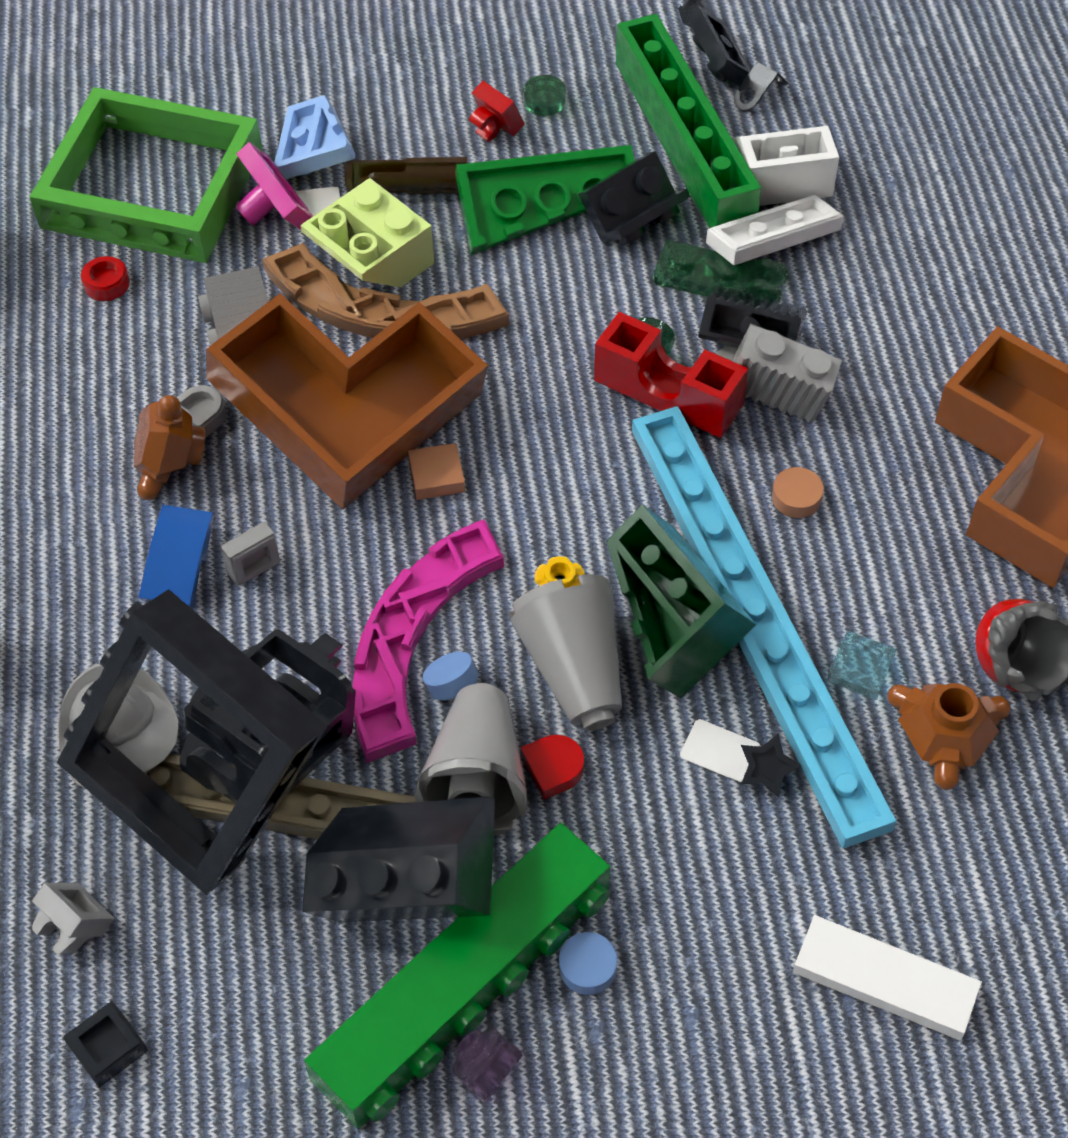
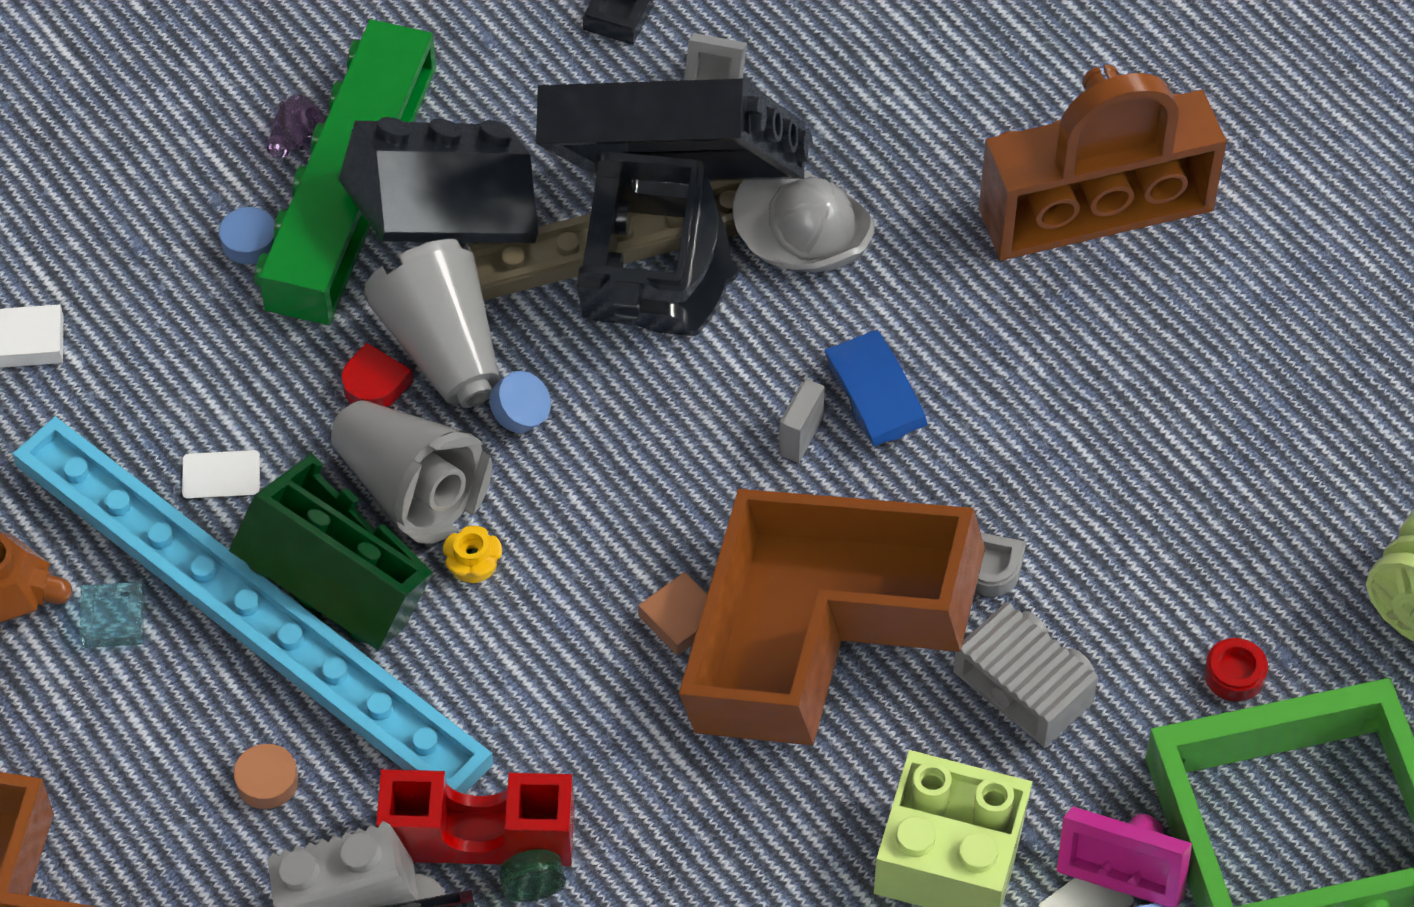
camera: 150 degrees right, 0 degrees up
dark orange rock [134,395,205,501] -> none
medium nougat tile [262,243,509,339] -> none
dark pink tile [353,519,504,763] -> none
black piece [740,733,802,798] -> none

